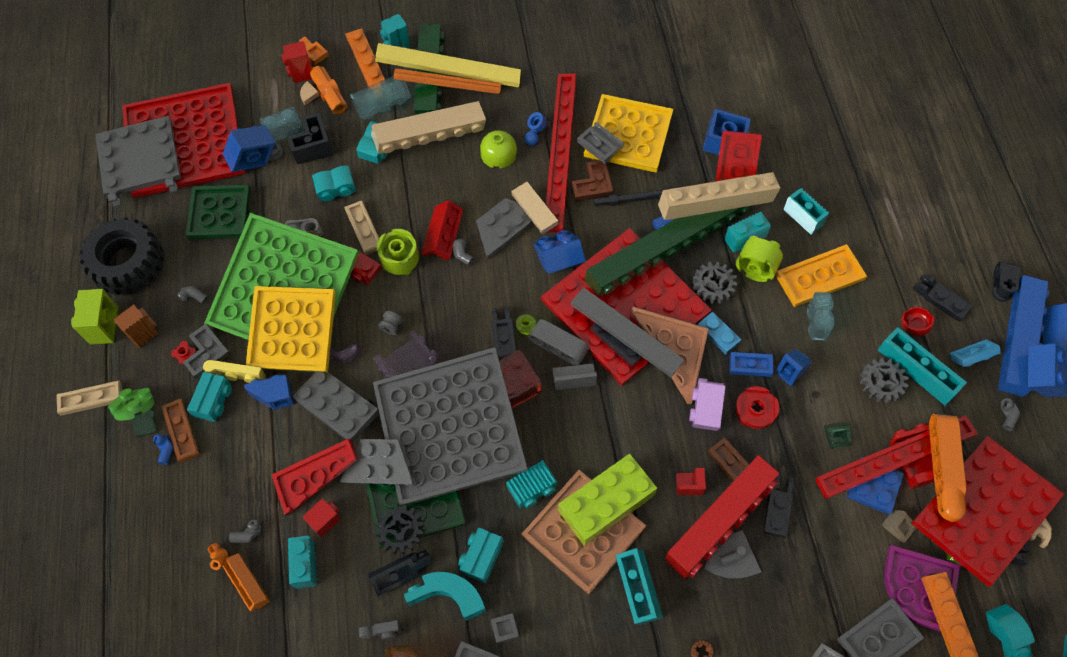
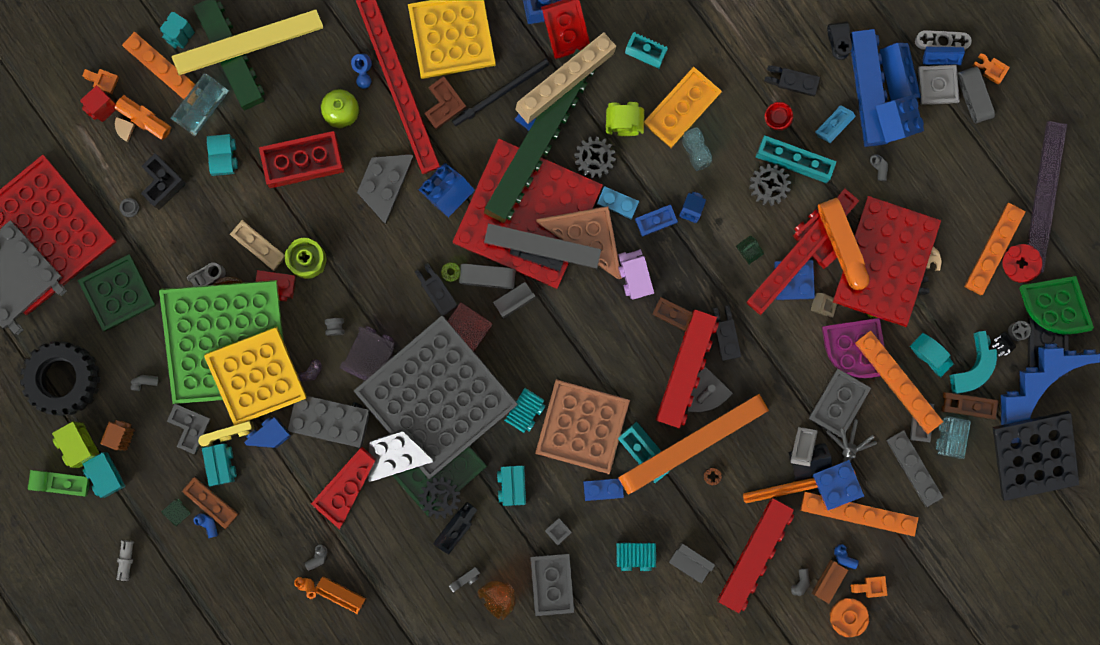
camera: 30 degrees left, 20 degrees up
tan tile [57,381,122,416] -> none
bright green plate [108,388,155,421] -> none
red plate [171,341,196,364] -> none
blue brick [223,125,276,172] -> none
clear light blue brick [259,107,304,142] -> none
teal brick [288,536,318,589] -> none
red brick [302,499,341,537] -> none
teal brick [312,166,356,202] -> none
tan brick [371,101,486,154] -> none
orange axle [394,68,501,94] -> none
teal arch [404,572,486,621] -> none
red panel [422,200,463,260] -> none
dark grey arm [452,239,474,266] -> none
tan tile [511,182,559,234] -> none
lime brick [558,453,657,547] -> none
dark grey plate [577,122,624,164] -> none
red panel [676,468,706,495] -> none
teal brick [725,212,771,252] -> none
red plate [735,386,779,429] -> none
none -> bright green plate [28,470,90,497]
none -> teal brick [82,452,126,498]
none -> light grey pin [116,540,134,581]
none -> red brick [259,131,344,188]
none -> blue plate [583,479,624,501]
none -> orange beam [618,394,769,495]

